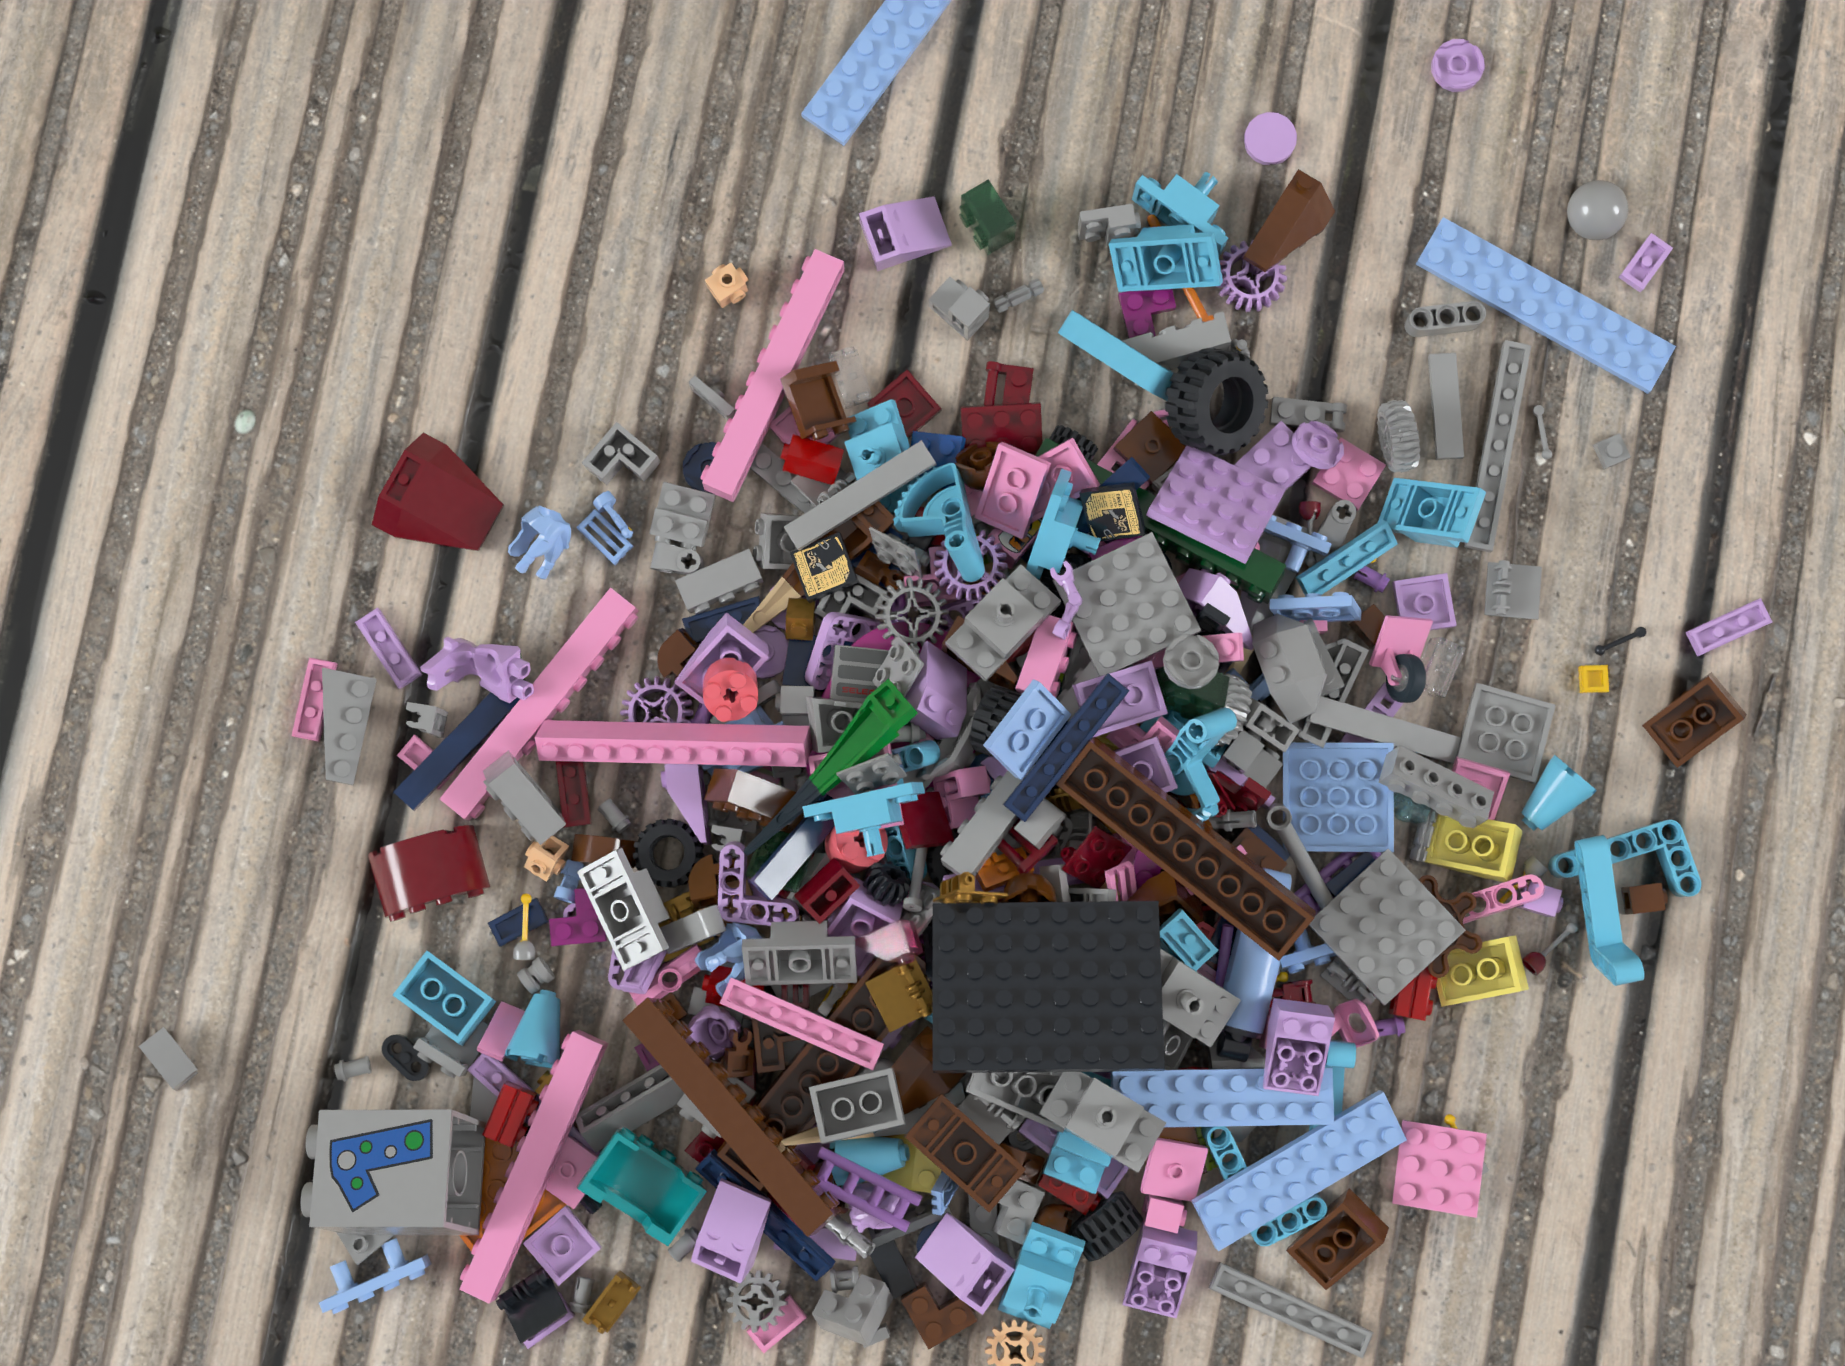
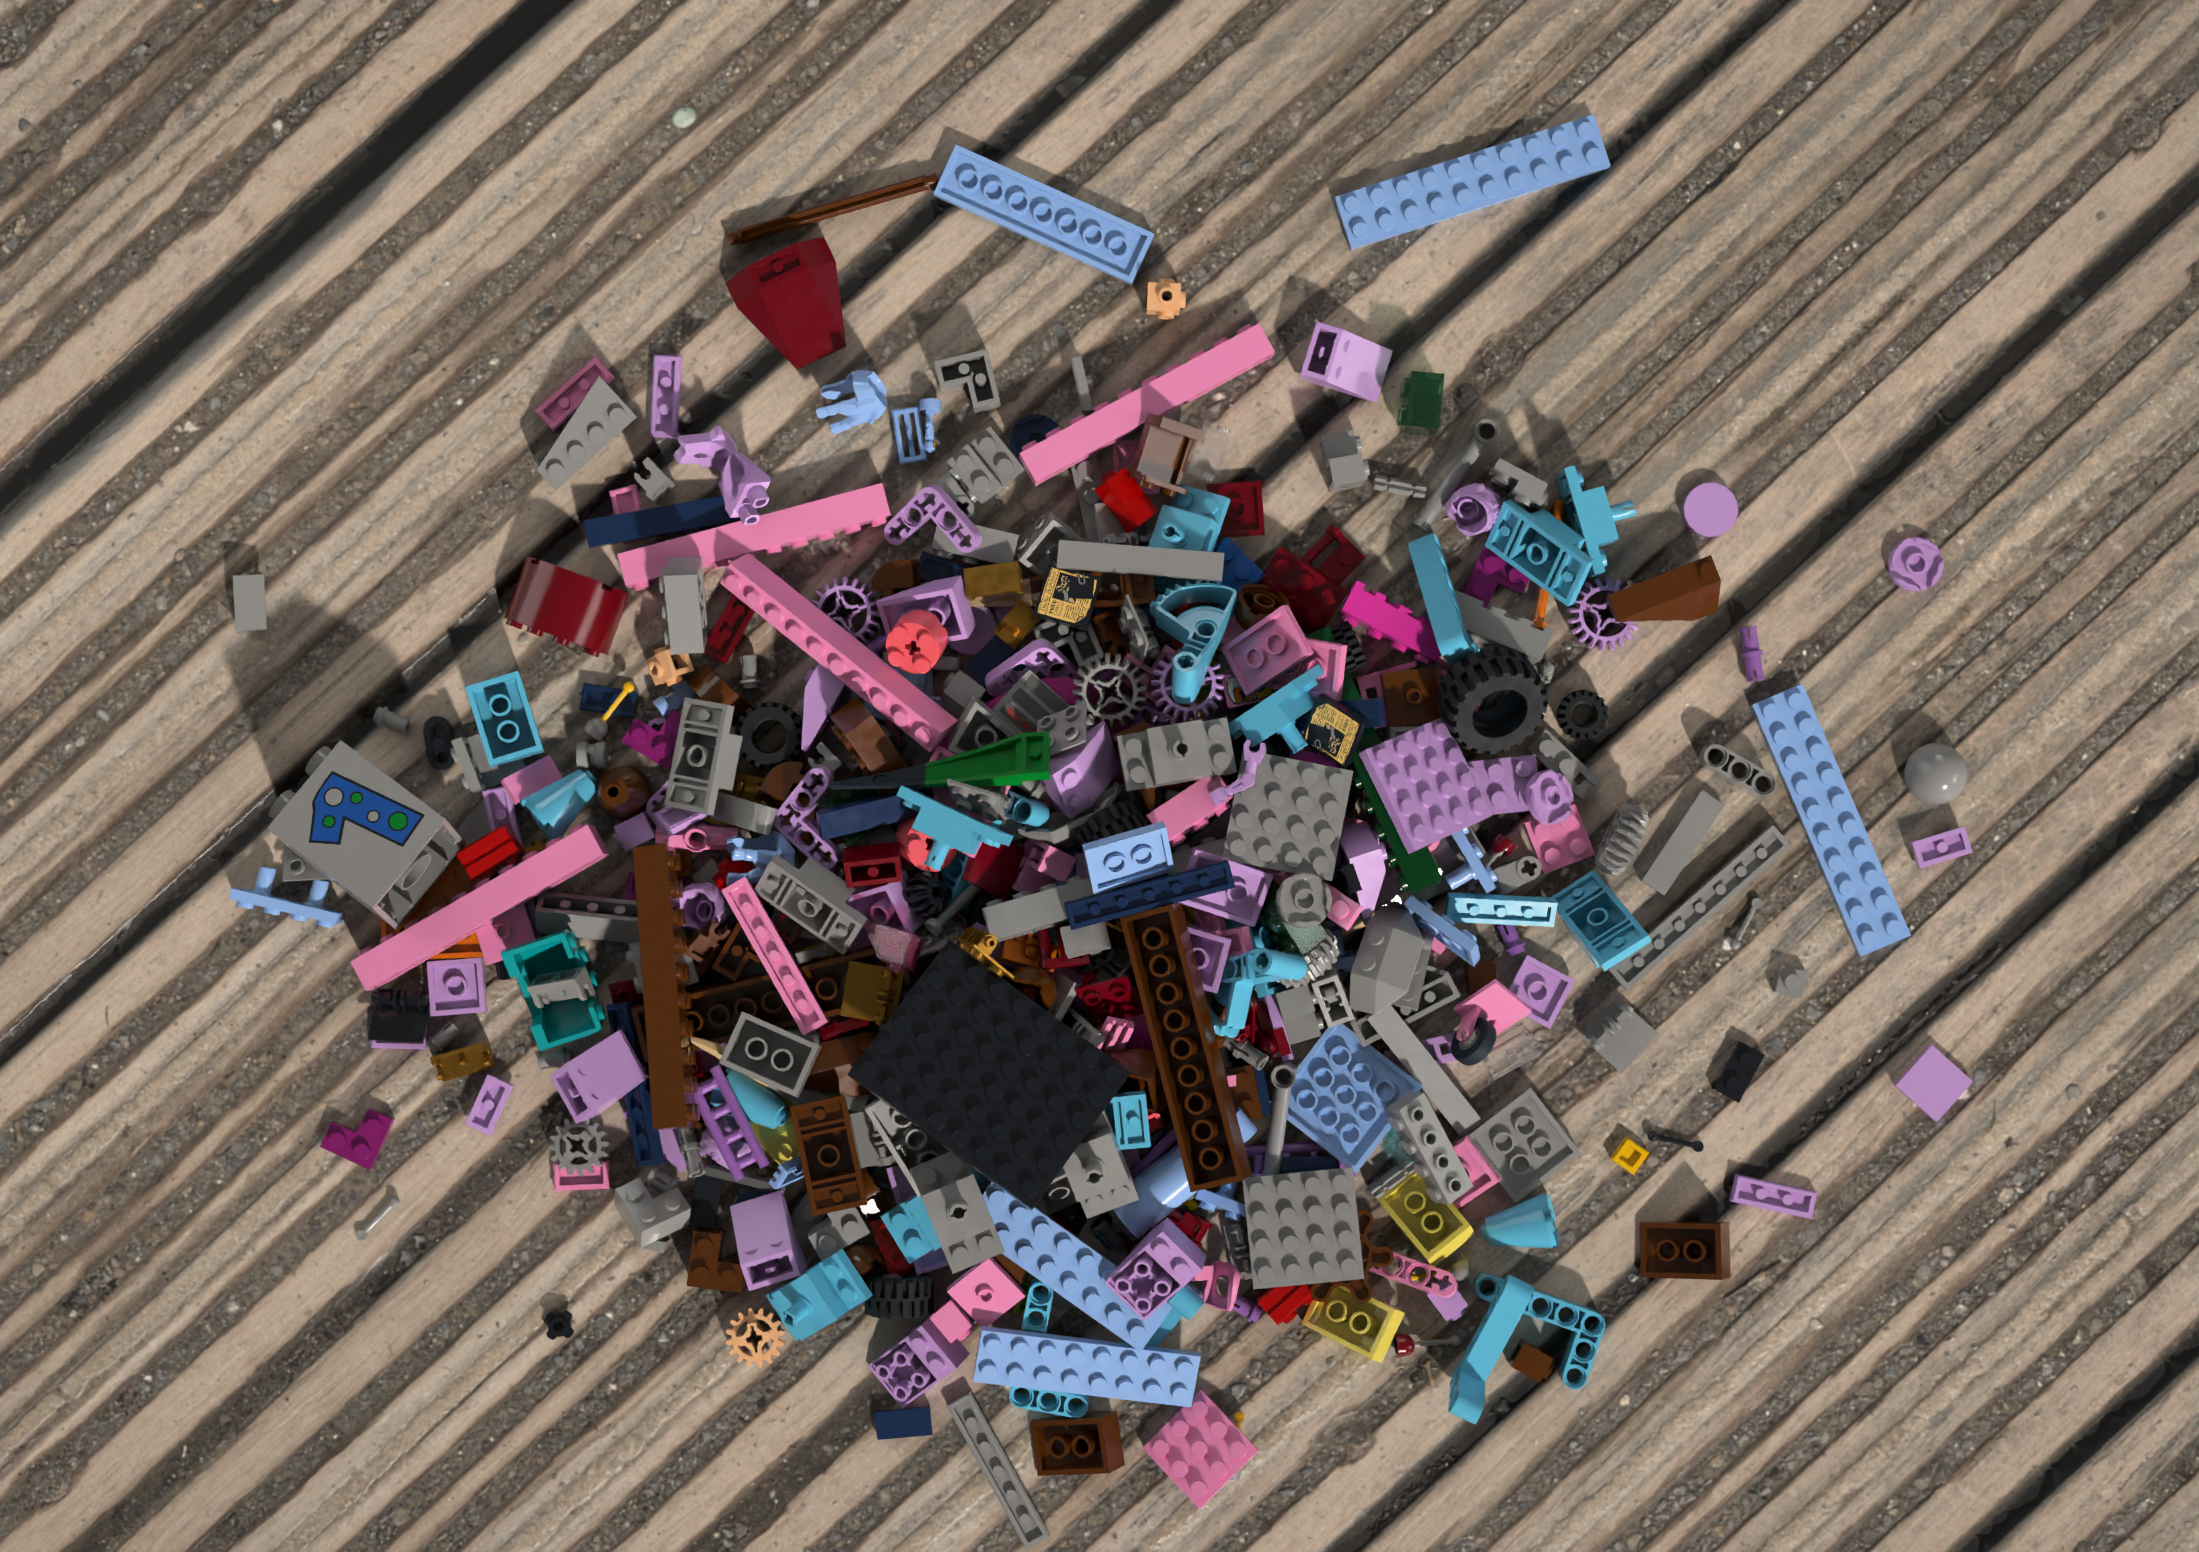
camera: 35 degrees right, 5 degrees up
none -> lavender plate [465,1074,514,1136]
none -> light grey hinge [526,966,595,1008]
none -> reddish brown cone [596,766,651,820]
none -> lavender brick [613,812,656,852]
none -> reddish brown piece [727,173,938,245]
none -> dark red plate [820,1018,879,1042]
none -> dark blue tile [875,1406,933,1440]
none -> lavender beam [884,484,982,553]
none -> light blue plate [933,145,1154,285]
none -> pearl gold hinge [963,561,1024,601]
none -> dark pink wedge [1338,580,1441,666]
none -> light grey piece [1412,419,1500,532]
none -> lavender hair [1444,483,1503,536]
none -> black tyre [1556,689,1609,740]
none -> black plate [1713,1041,1765,1103]
none -> medium lavender pin [1739,625,1765,682]
none -> lavender tile [1894,1044,1973,1122]

